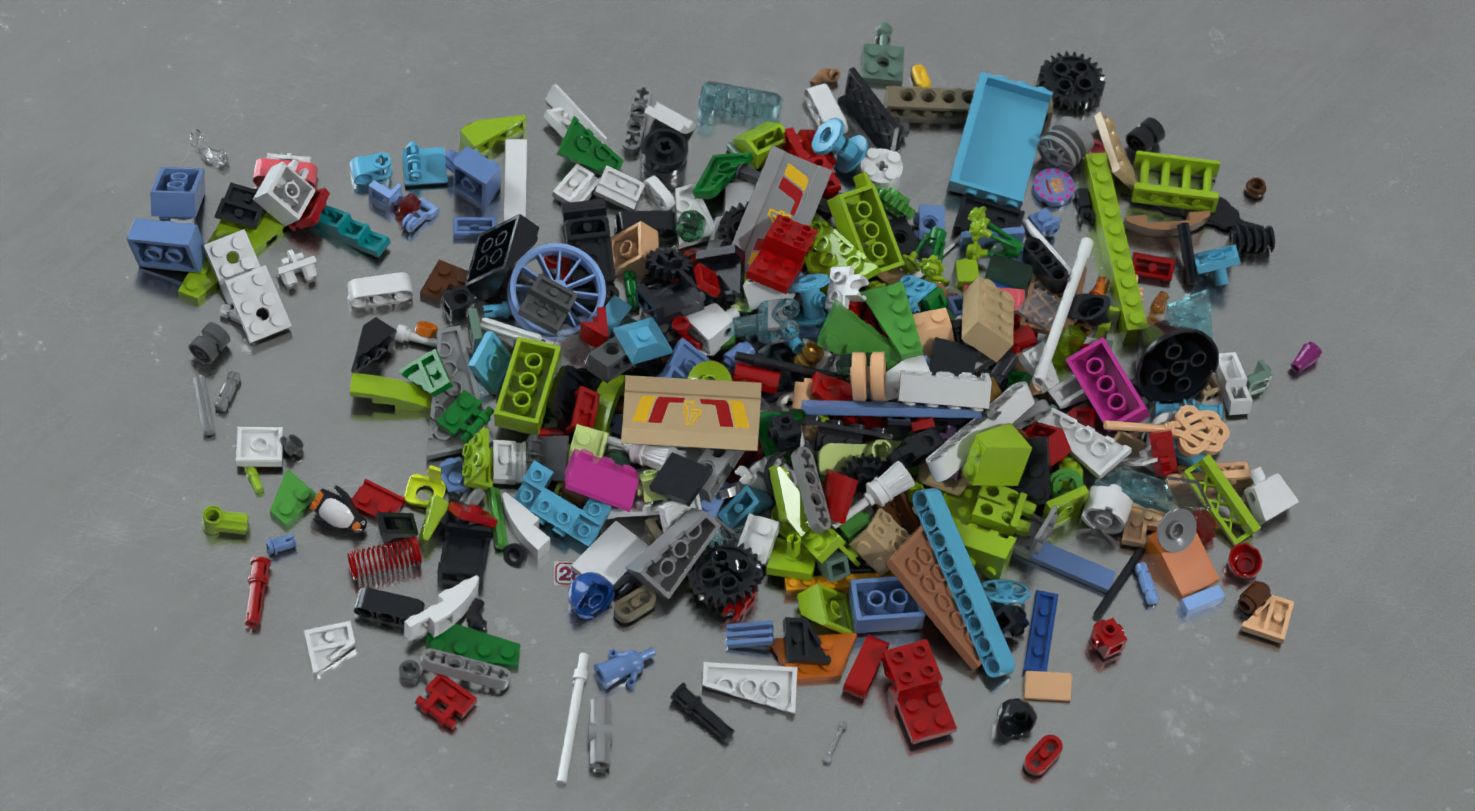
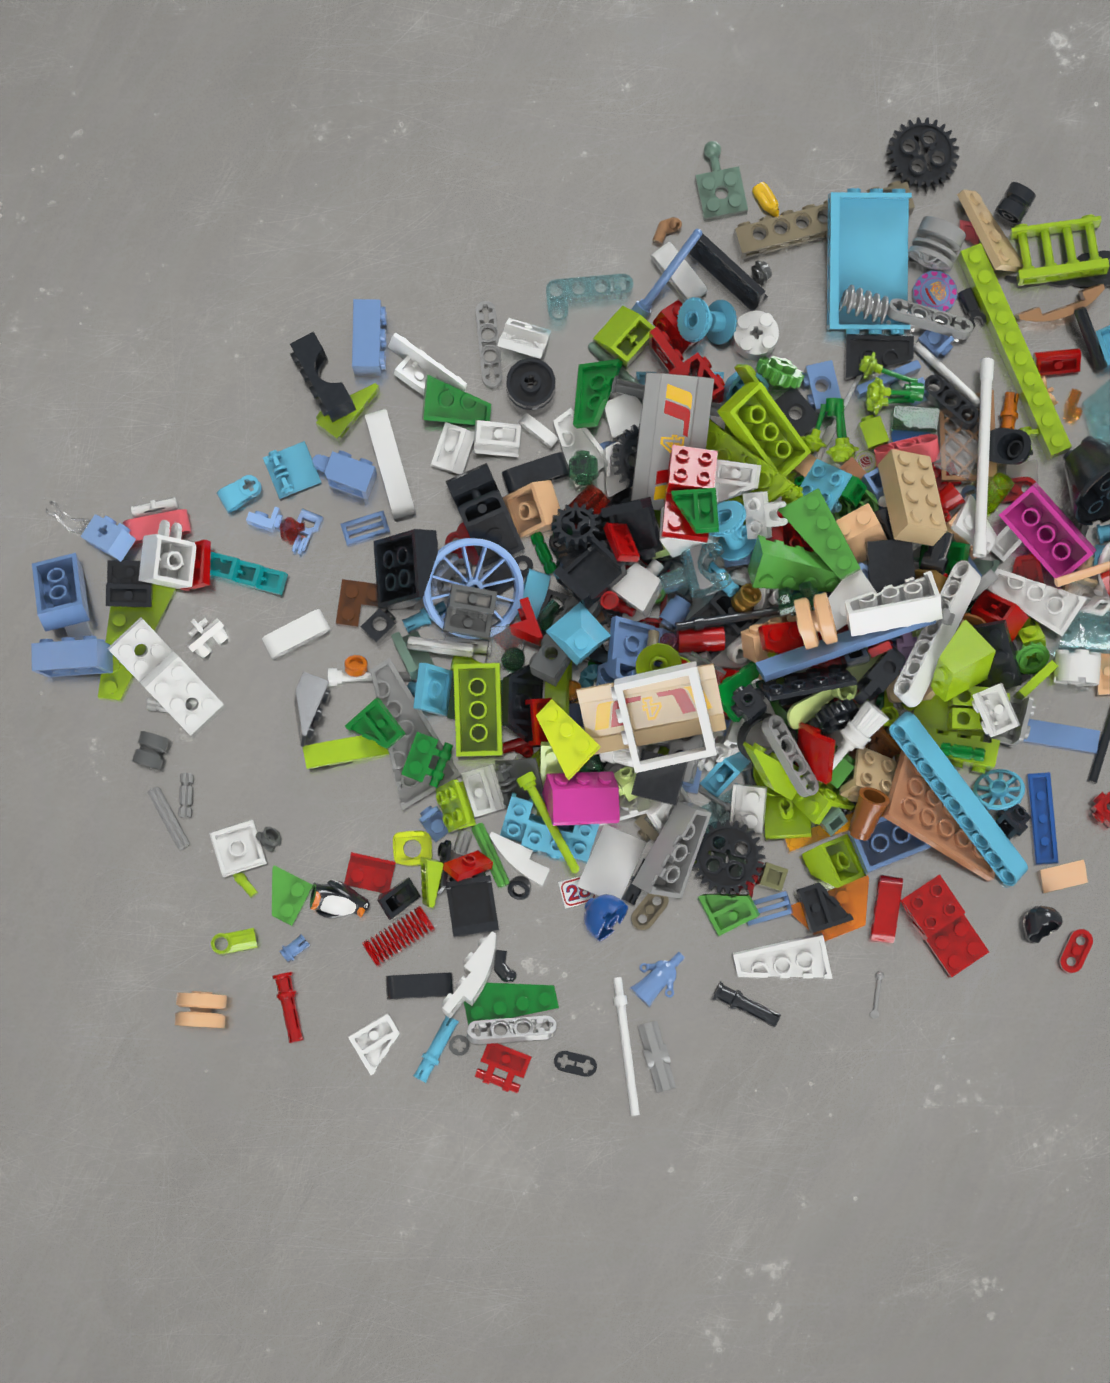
camera: 10 degrees left, 25 degrees up
none -> light blue brick [80,514,136,562]
none -> light nougat wheel [175,991,227,1028]
none -> black arch [290,331,356,423]
none -> medium blue brick [352,299,387,376]
none -> medium azure pin [413,1016,459,1083]
none -> clear green piece [501,647,525,671]
none -> lime piece [516,771,580,873]
none -> neon yellow wing [536,699,601,780]
none -> black beam [554,1051,597,1077]
none -> white window [611,661,717,773]
none -> medium blue piece [632,228,702,319]
none -> green wing [671,488,719,534]
none -> bright green wing [698,894,760,936]
none -> white wing [715,459,761,504]
none -> olive panel [755,862,788,892]
none -> light grey piece [839,285,889,324]
none -> dark orange plant [849,787,890,841]
none -> light grey beam [887,298,973,340]
none -> green axle [940,742,986,761]
none -> white bracket [972,683,1020,737]

